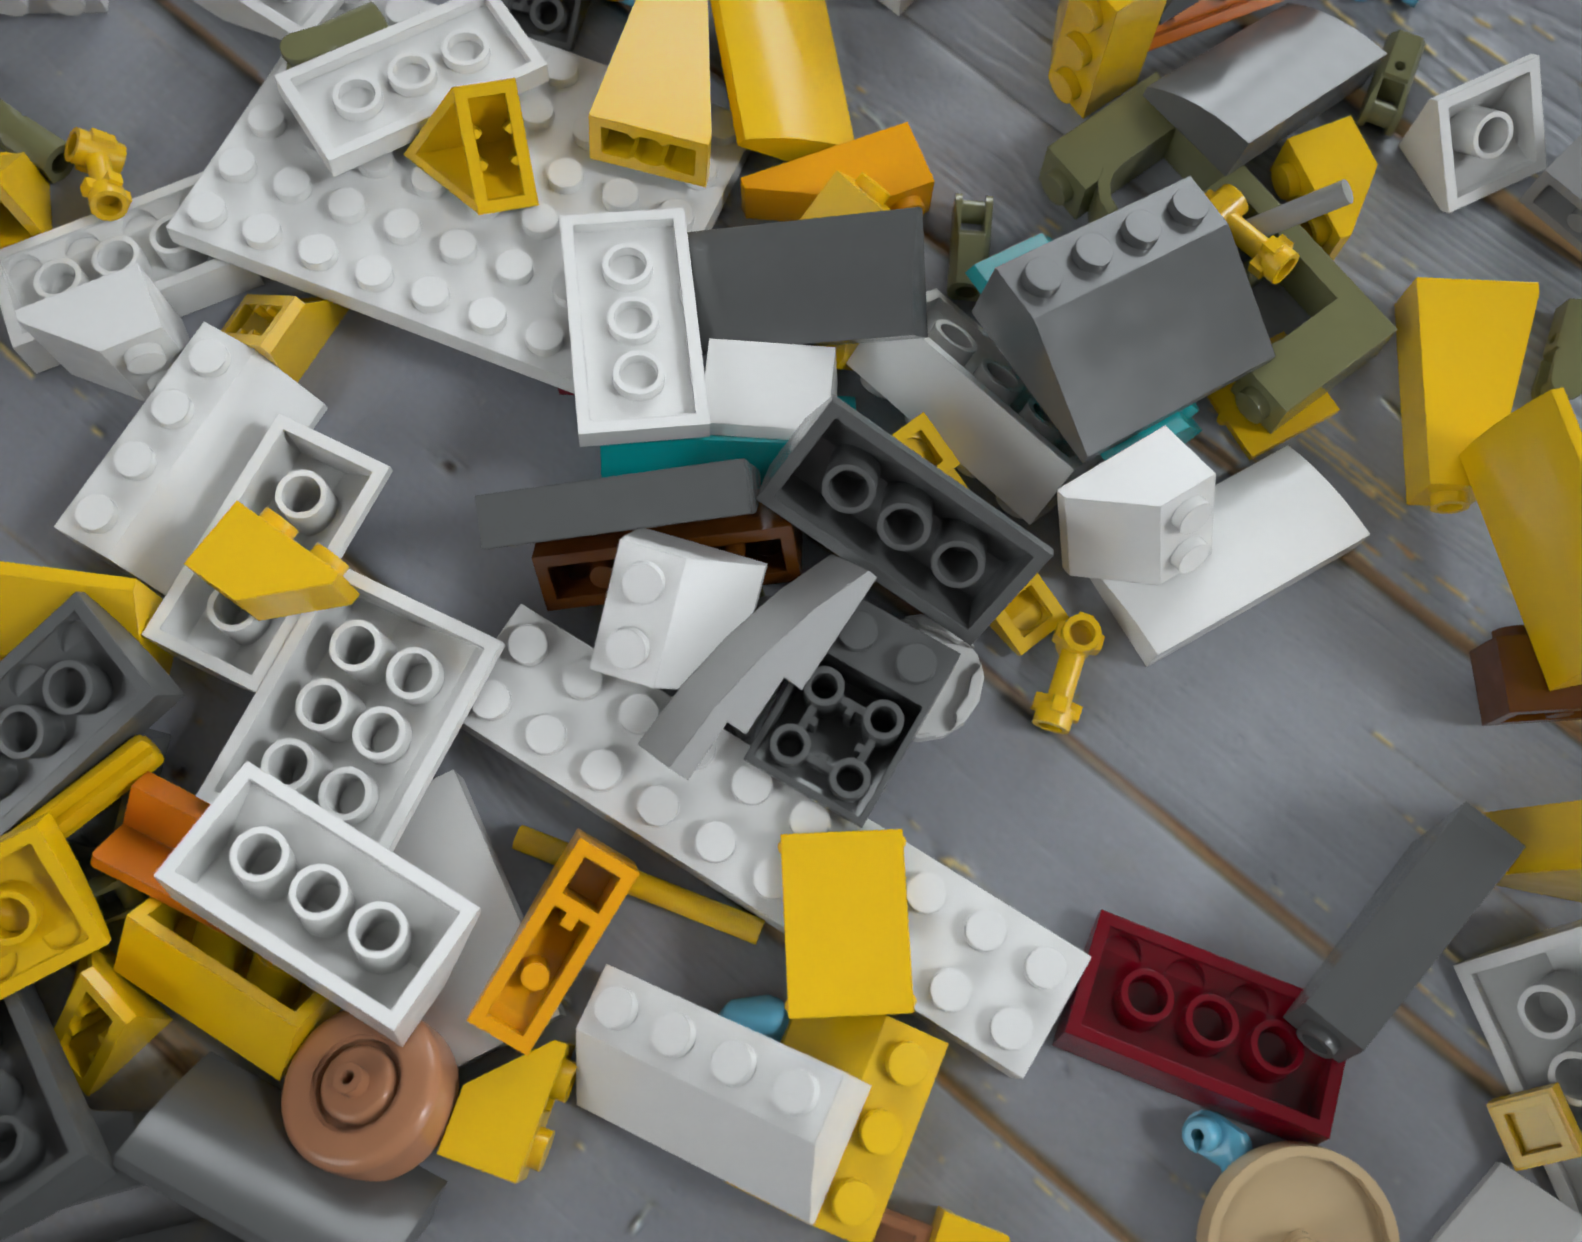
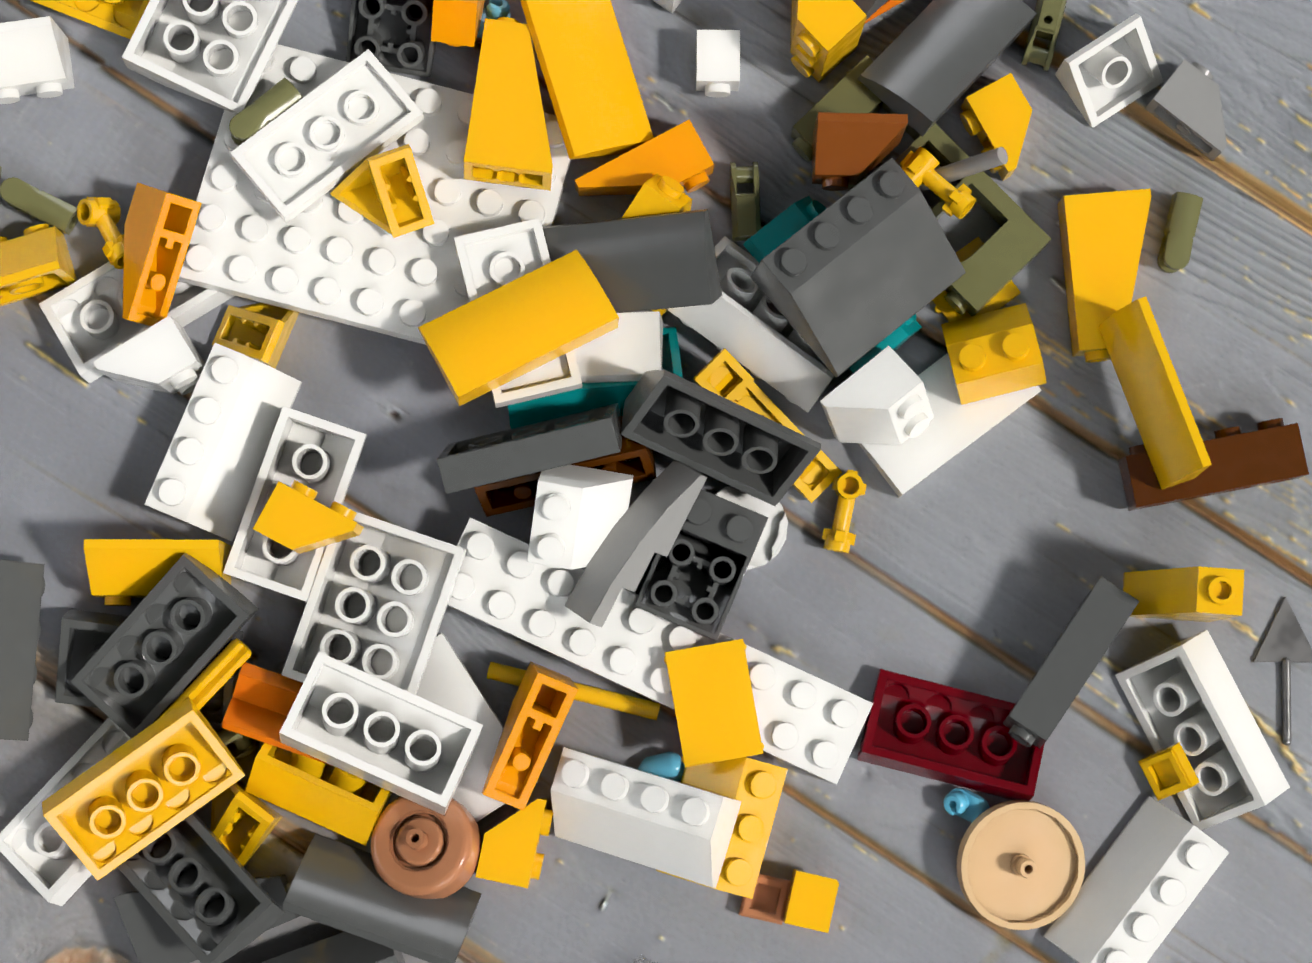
camera: 10 degrees left, 10 degrees up
none -> light orange slope [123,182,202,326]
none -> yellow slope [418,249,619,406]
none -> white brick [696,30,740,98]
none -> dark orange slope [812,112,908,191]
none -> yellow slope [941,303,1047,405]

